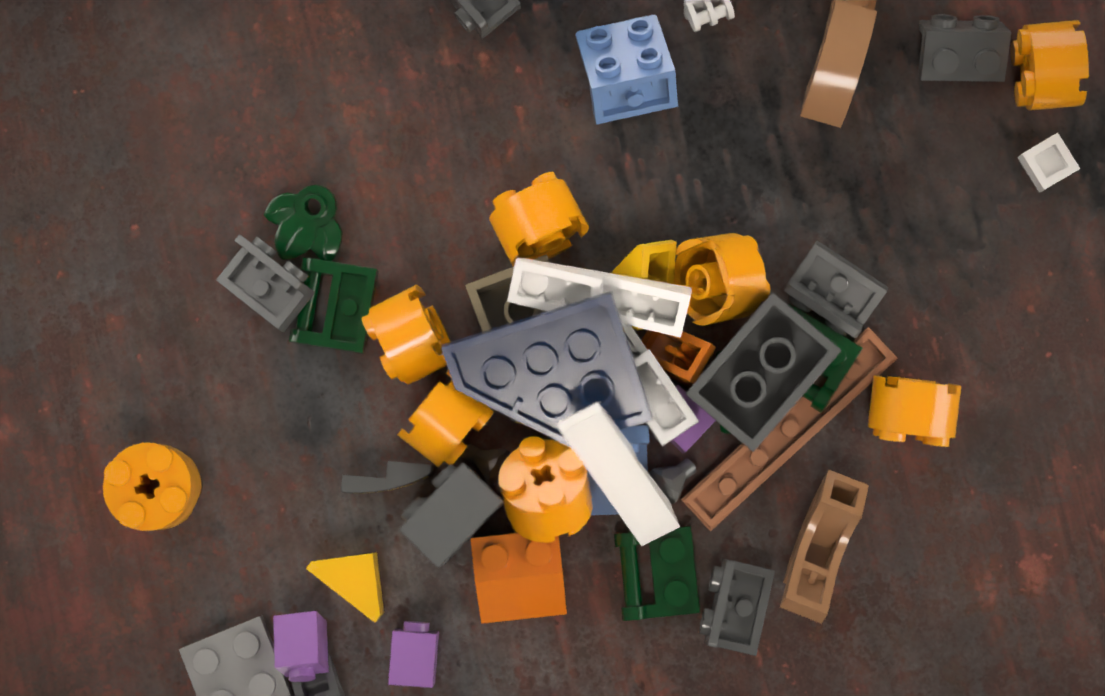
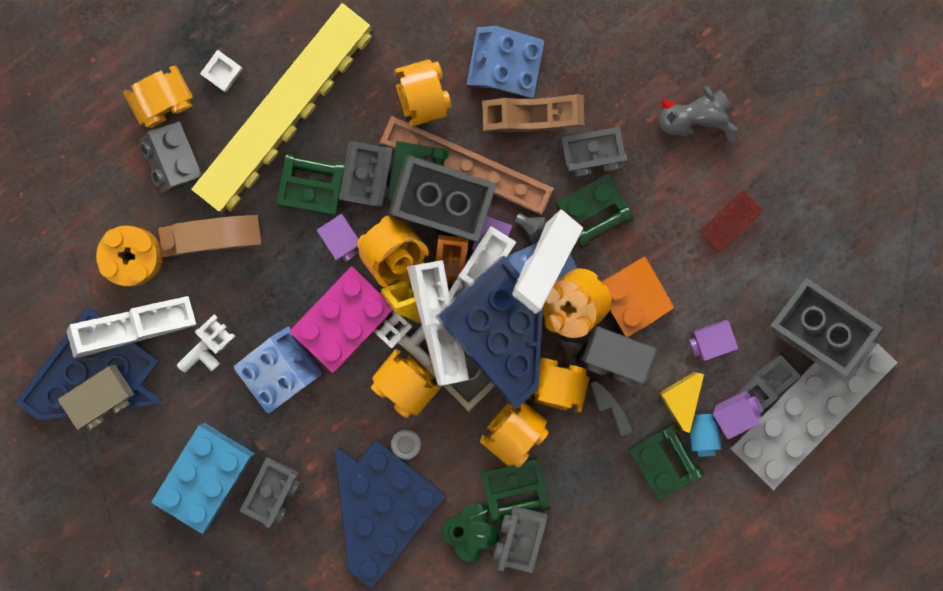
camera: 110 degrees left, 5 degrees up
light orange brick [103,443,202,531] -> none
none -> light yellow brick [191,3,372,214]
none -> dark green plate [277,152,345,215]
none -> dark pink brick [289,266,393,373]
none -> medium lavender brick [317,214,359,262]
none -> dark blue wing [335,439,446,589]
none -> white arm [374,310,432,368]
none -> light grey tile [391,429,421,460]
none -> medium blue bracket [466,26,544,98]
none -> dark green plate [628,423,704,501]
none -> dark azure brick [690,414,721,457]

